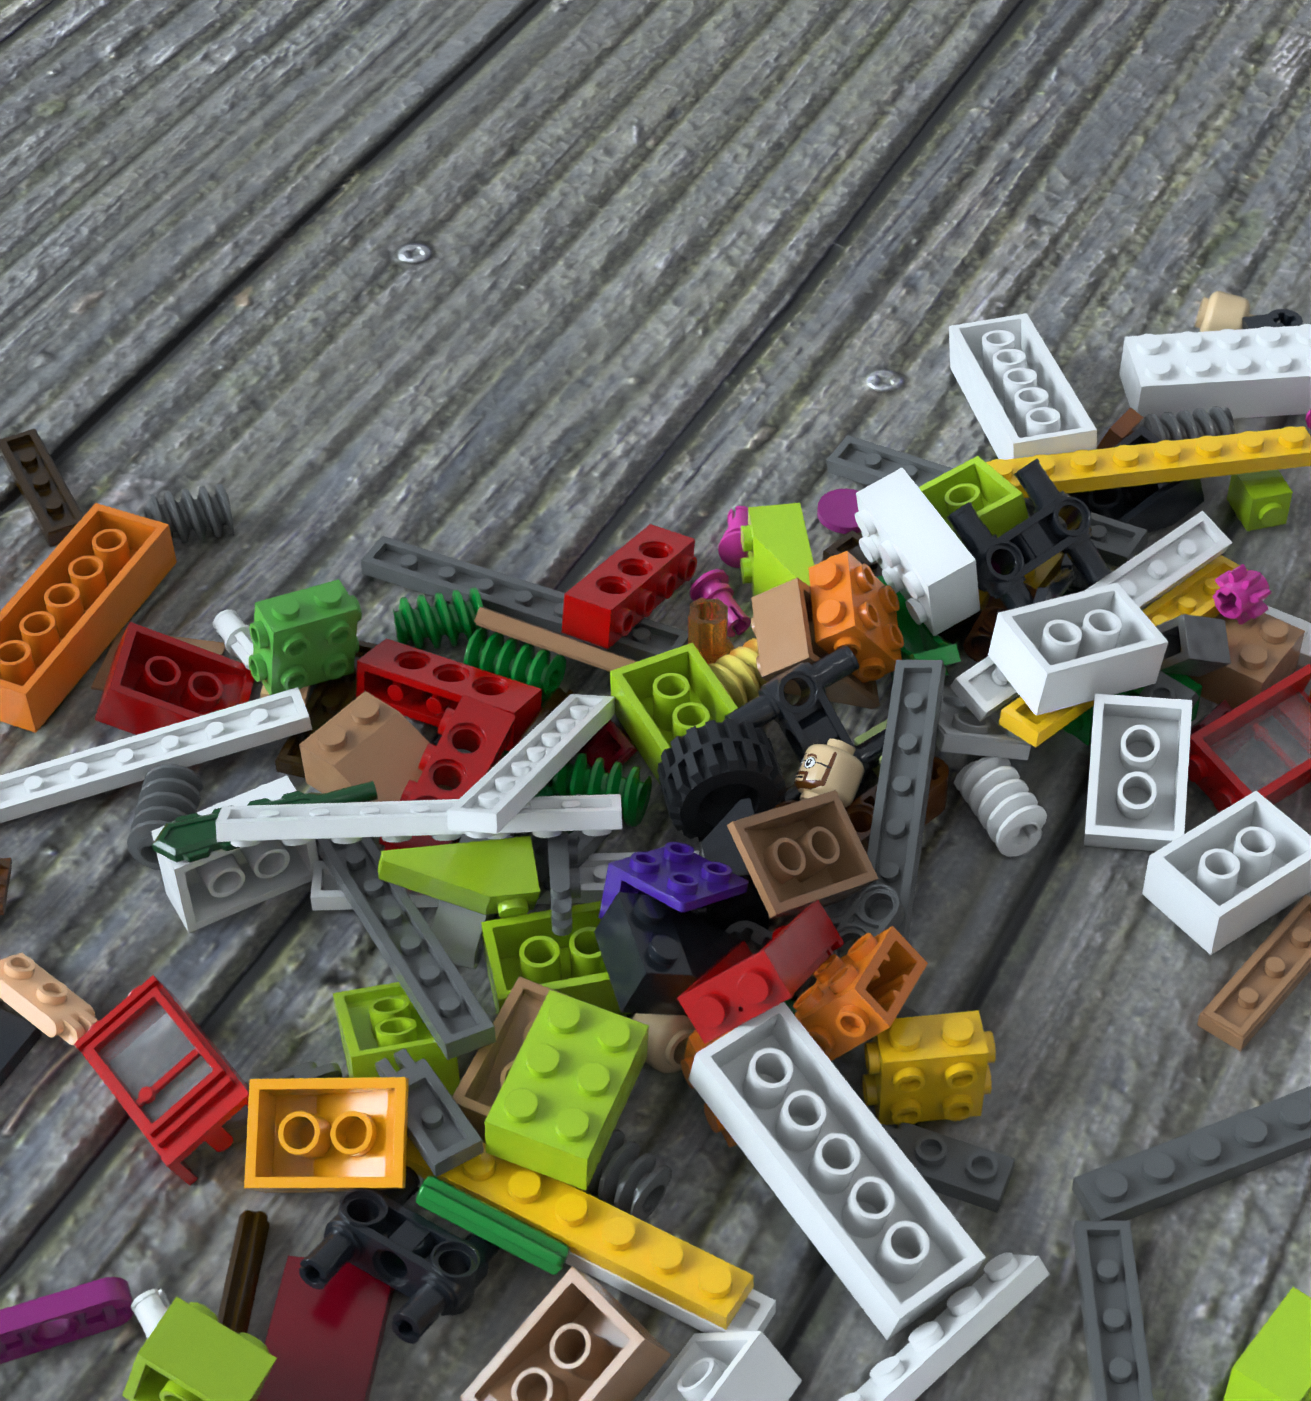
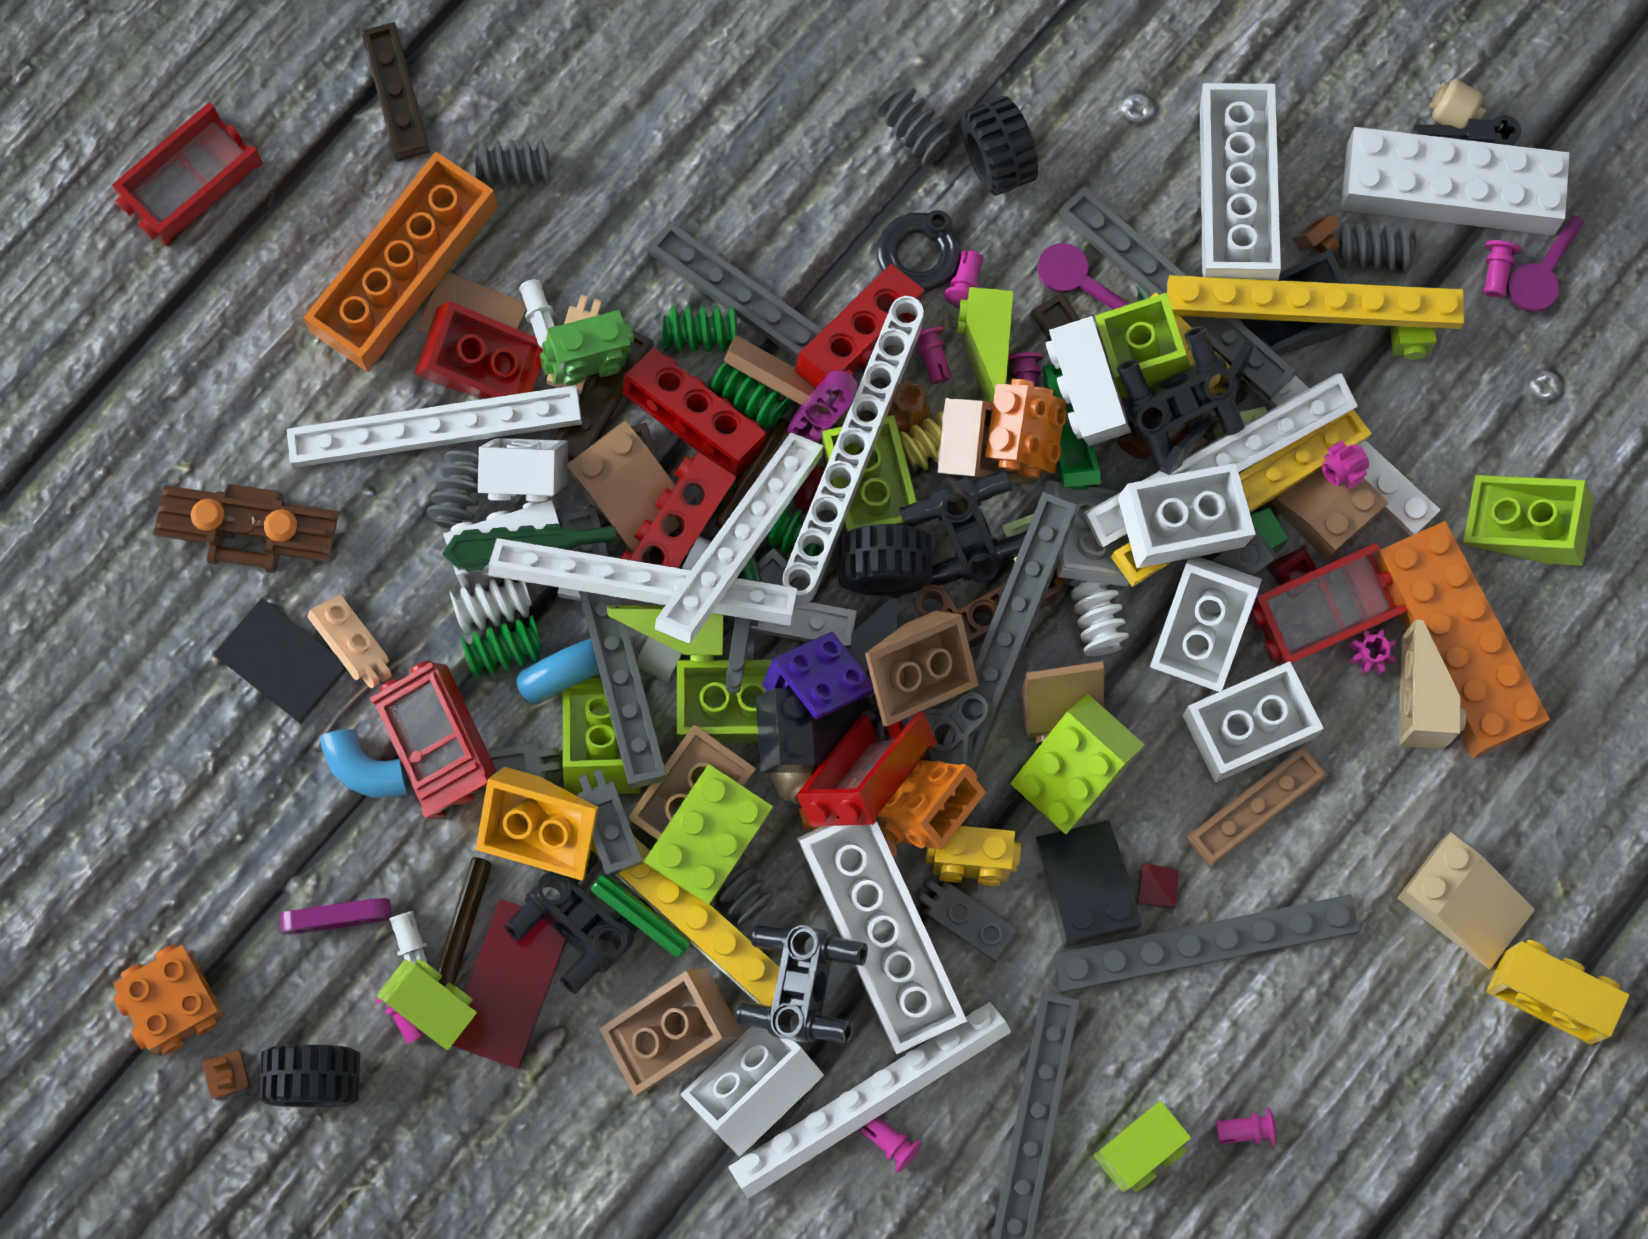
camera: 10 degrees right, 30 degrees up
tan head [794,738,865,808] -> none
flat silver brick [1155,614,1231,677] -> none
none -> dark azure cylinder [320,729,409,798]
none -> white piece [450,578,532,635]
none -> green piece [460,615,543,679]
none -> white brick [478,438,569,502]
none -> dark azure cylinder [517,638,600,704]
none -> black piece [736,925,868,1044]
none -> white beam [782,296,924,605]
none -> magenta beam [788,371,858,443]
none -> dark grey piece [877,88,953,167]
none -> black piece [877,210,961,293]
none -> black tyre [961,96,1038,196]
none -> lime brick [1010,694,1145,834]
none -> medium nougat slope [1019,661,1104,745]
none -> black slope [1036,820,1142,948]
none -> dark red slope [1137,863,1179,908]

